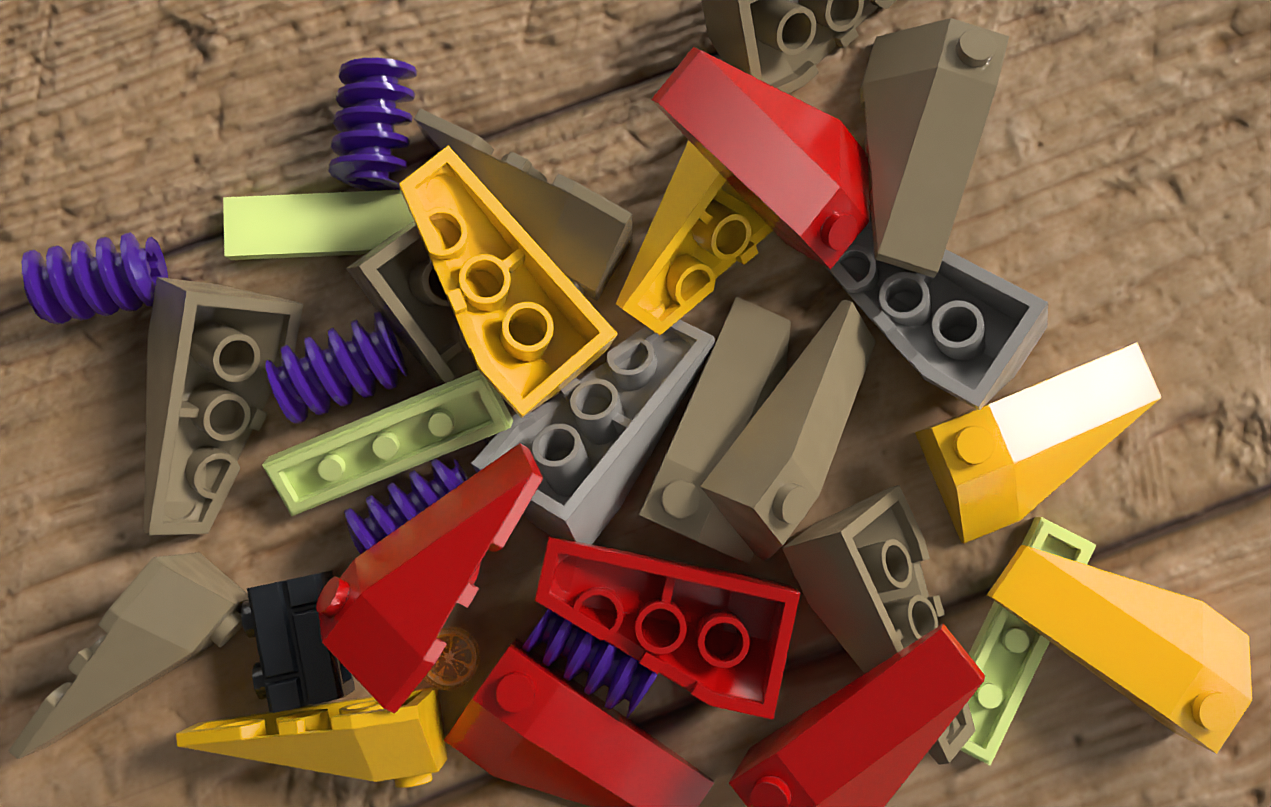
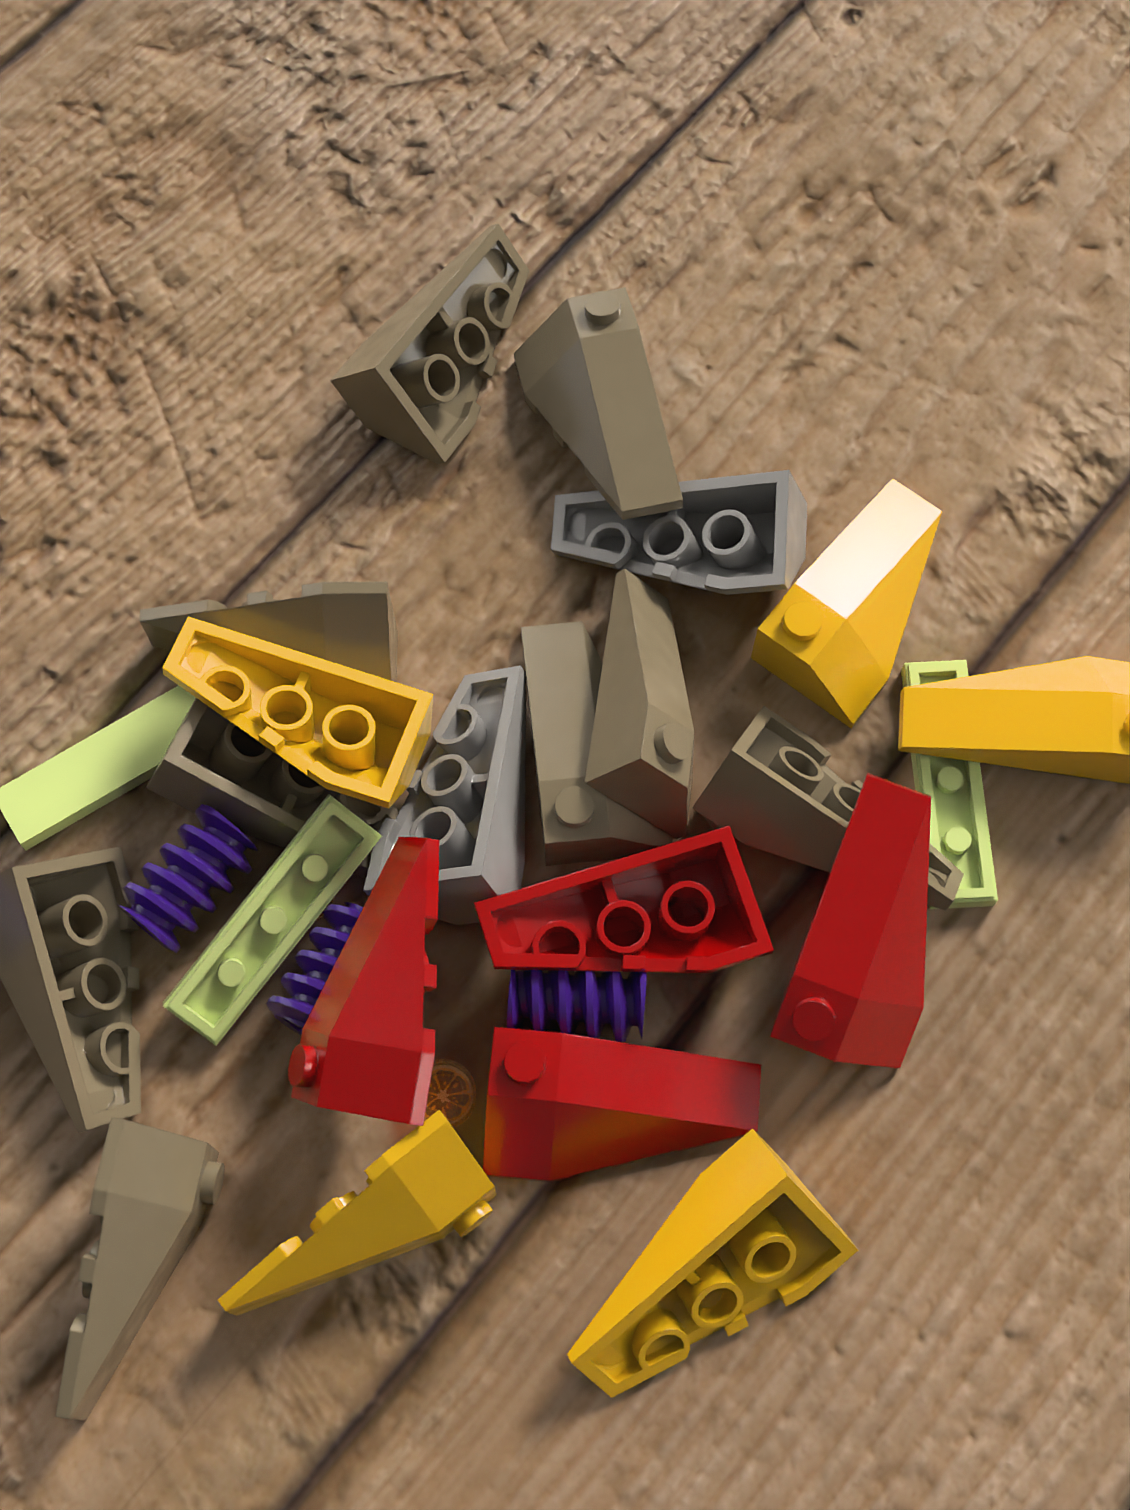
camera: 30 degrees left, 15 degrees down
black brick [241,570,355,713] -> none
dark purple piece [328,58,417,191] -> none
yellow wedge [616,140,773,335] -> none
wedge [651,47,869,270] -> none

